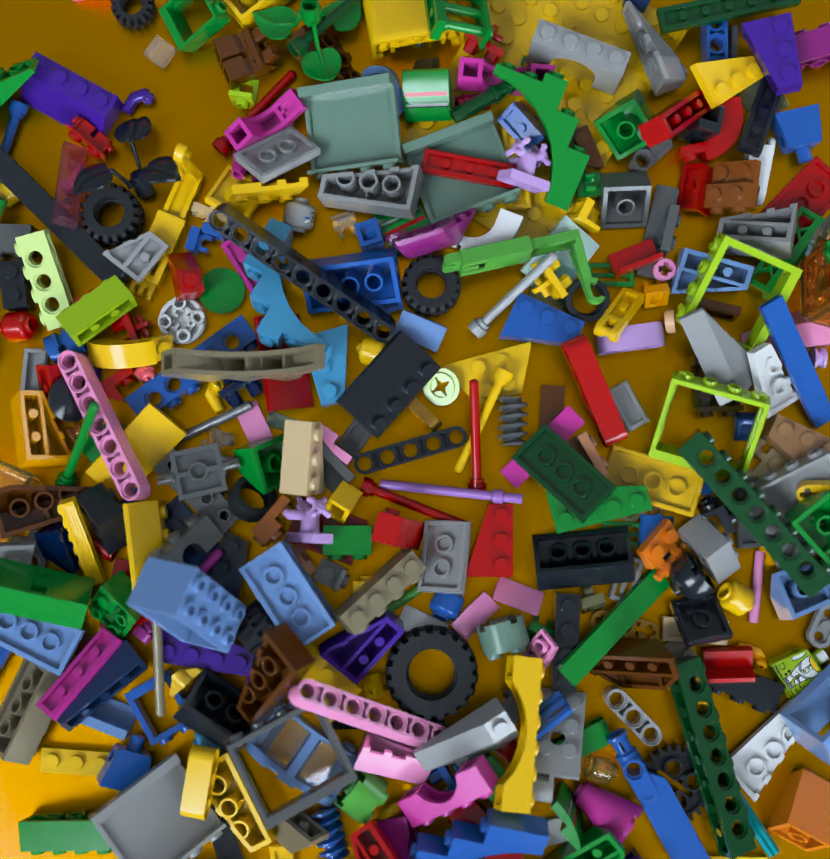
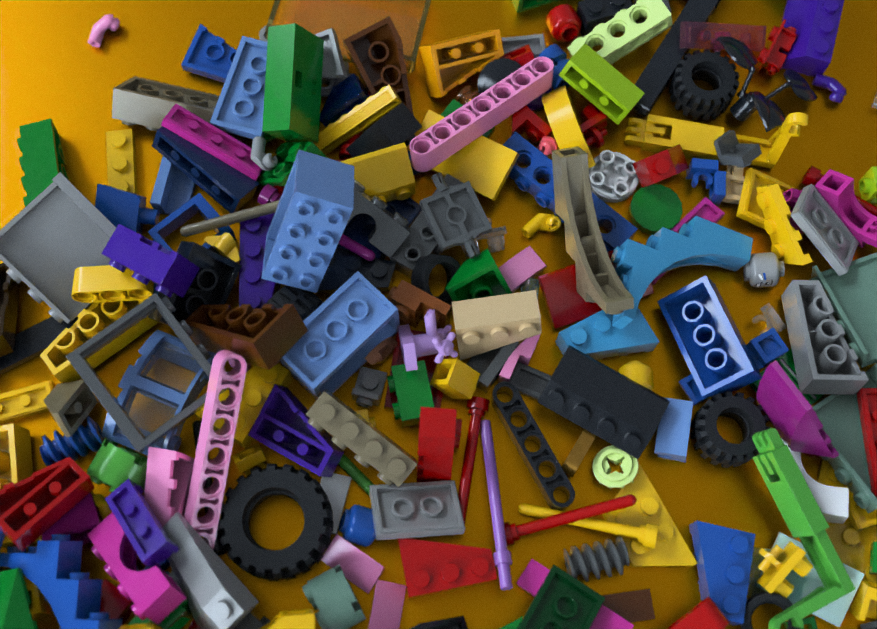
camera: 80 degrees right, 15 degrees down
green piece [55,401,99,486] -> none
light grey wing [102,231,170,284] -> none
flat silver bar [177,400,254,445] -> none
black beam [208,203,396,343] -> none
clear blue hips [218,379,264,408] -> none
light grey piece [468,251,558,338] -> none
none -> dark purple wedge [101,224,200,298]
none -> dark purple container [105,479,180,568]
none -> light grey arm [251,136,278,171]
none -> dark grey bracket [714,130,762,168]

